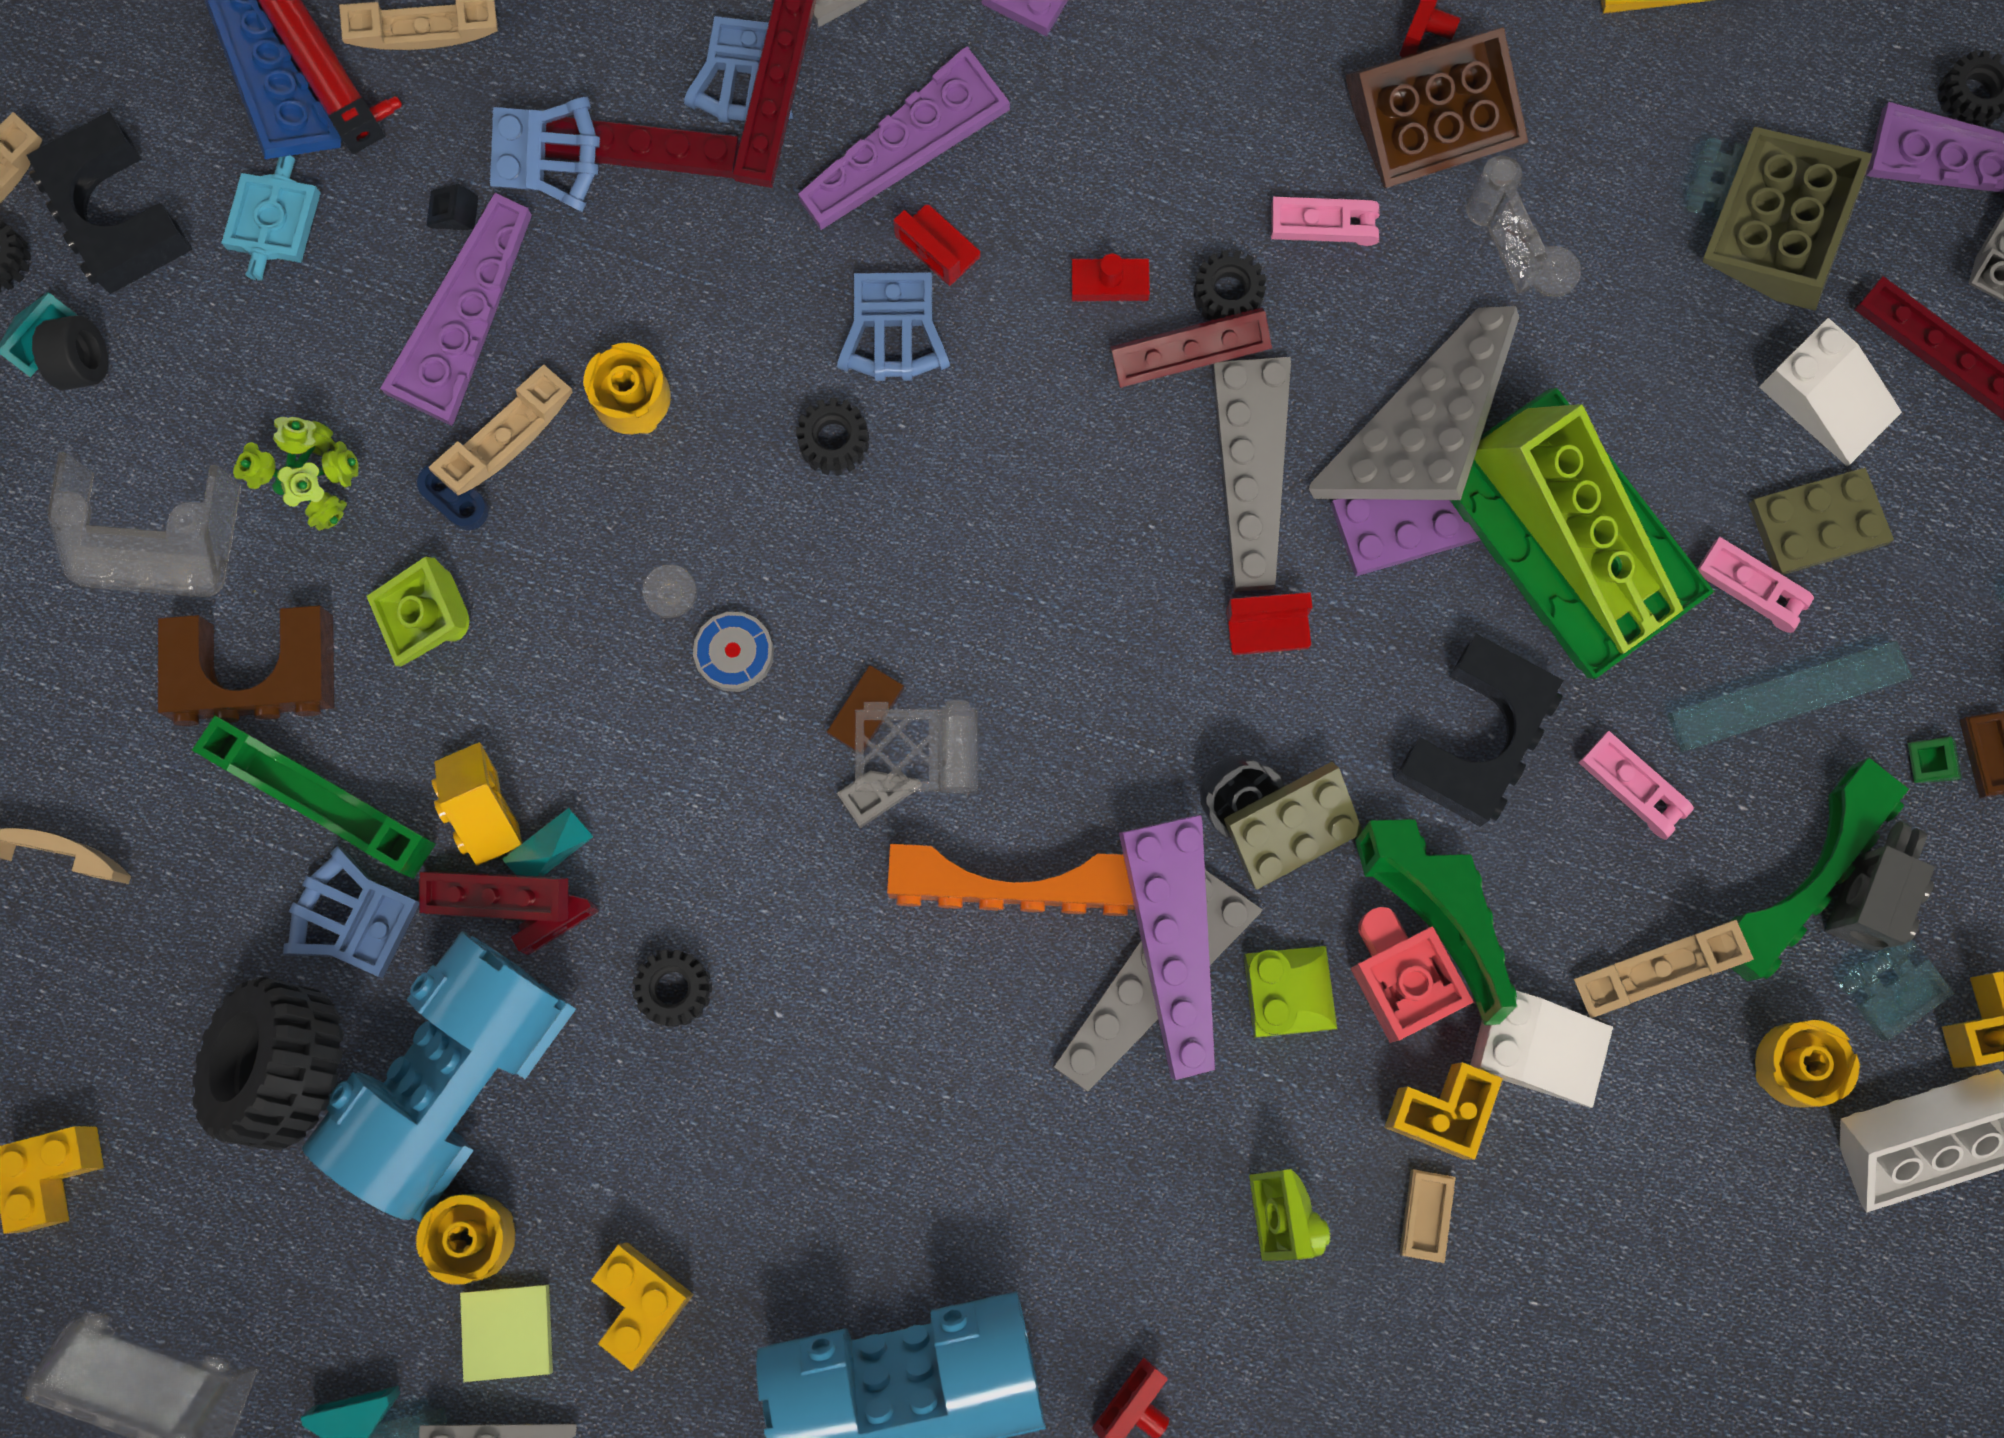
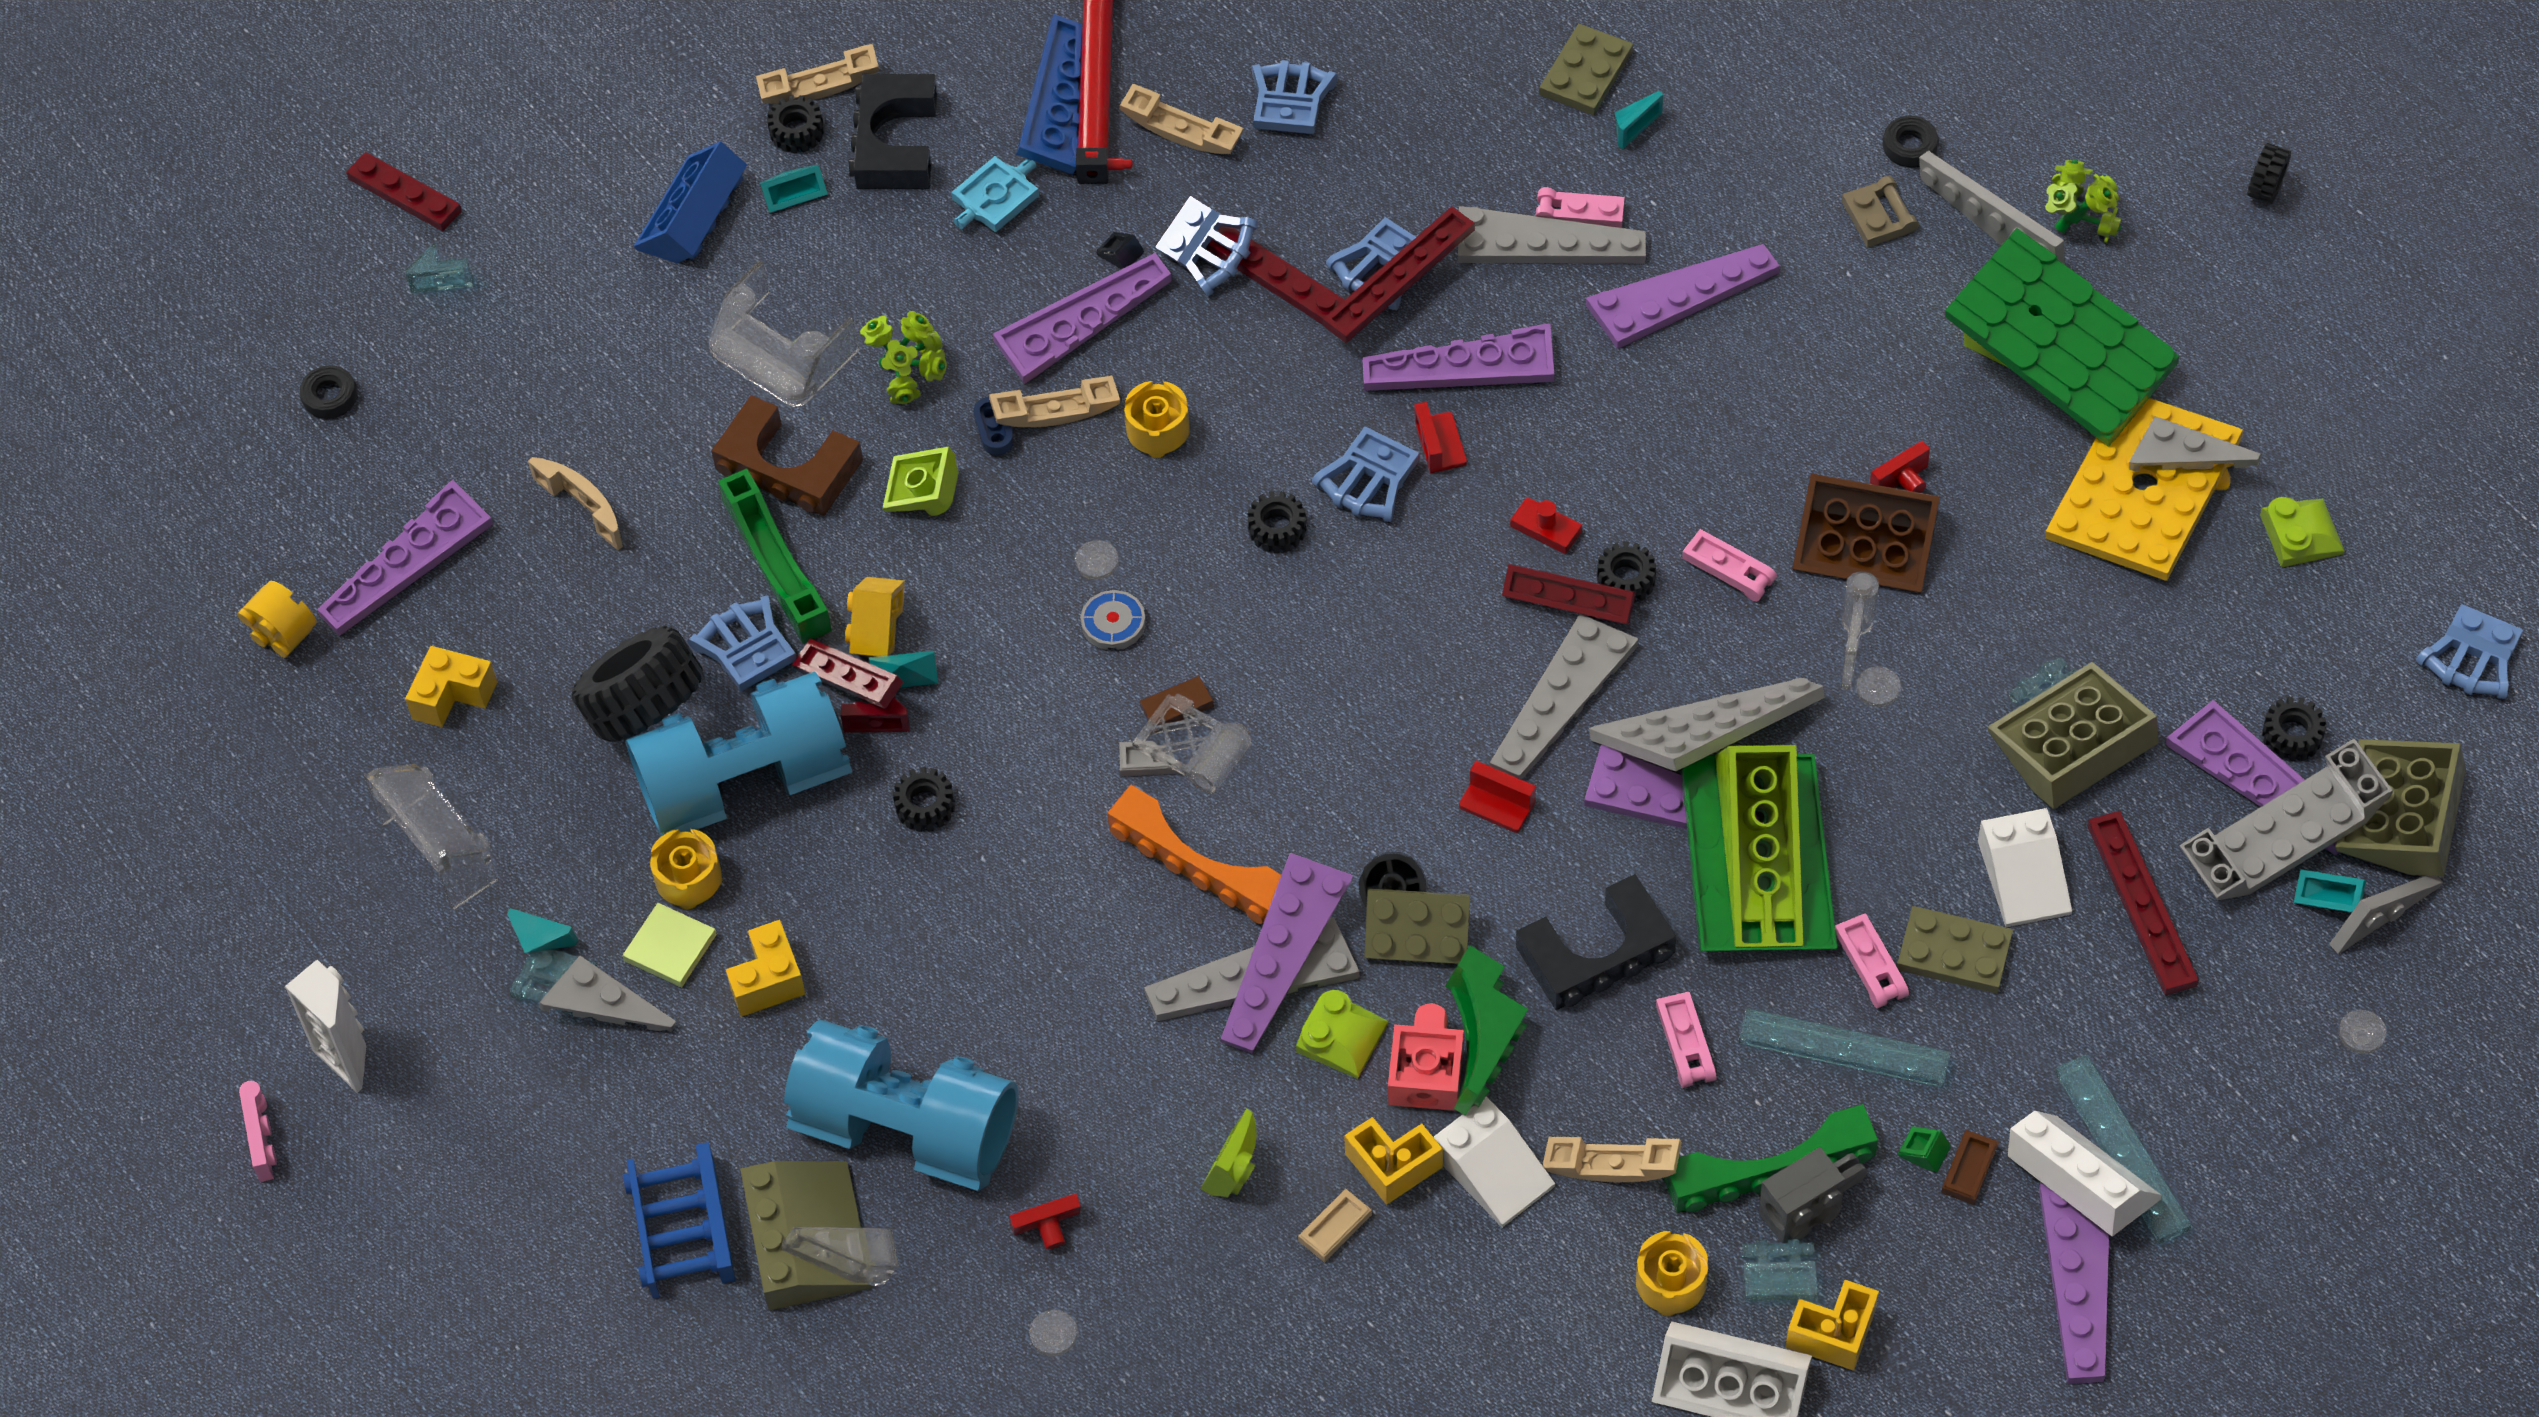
camera: 35 degrees right, 20 degrees down
black tyre [32,315,108,390] -> none

